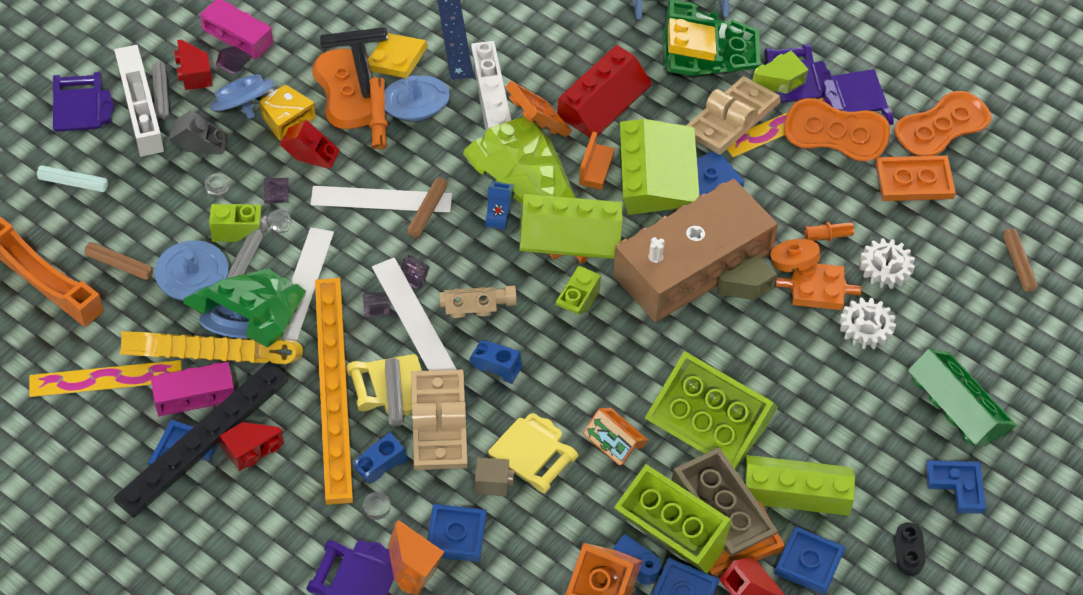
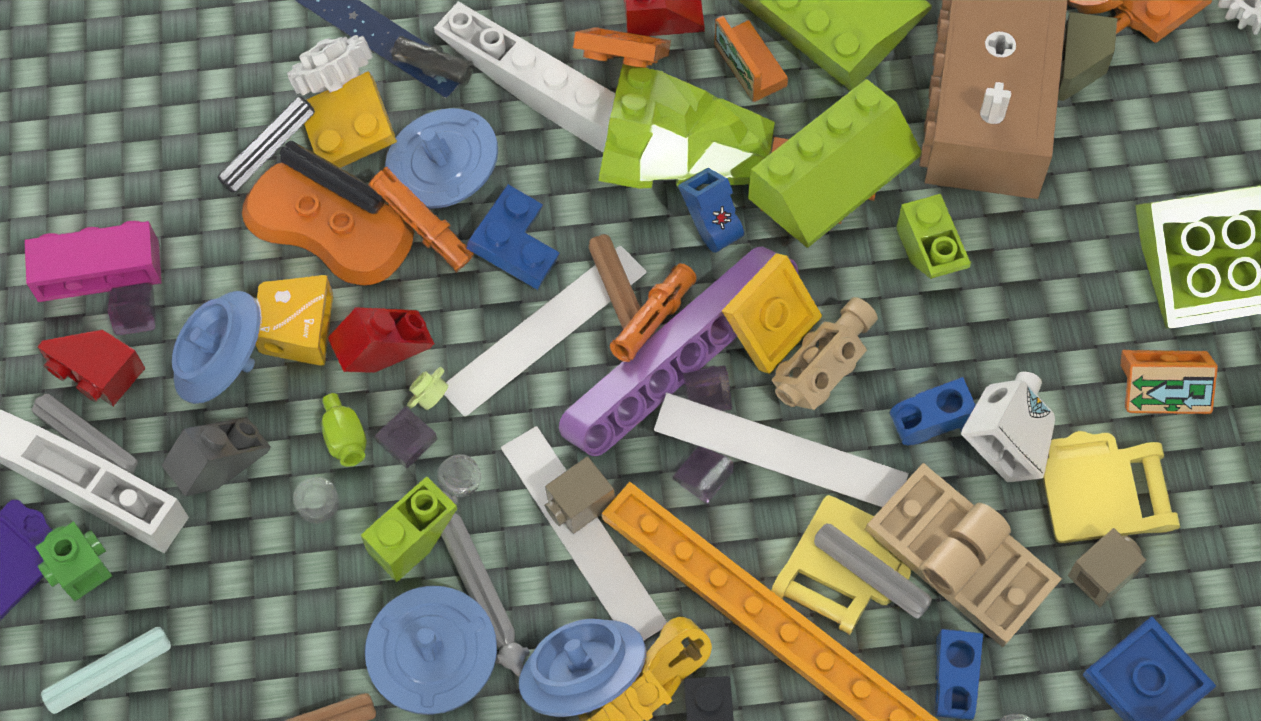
camera: 40 degrees left, 10 degrees up
green wedge [183,268,306,348] -> none
none -> bright green brick [35,521,112,602]
none -> white gear [287,35,373,95]
none -> lime plant [321,393,367,467]
none -> clear smoke pin [392,36,474,86]
none -> yellowish green plate [407,367,449,410]
none -> blue plate [466,184,560,290]
none -> dark tan brick [544,456,615,534]
none -> medium lavender beam [559,246,798,456]
none -> orange pin [610,263,697,362]
none -> yellow plate [722,253,822,374]
none -> white torso [961,372,1055,482]

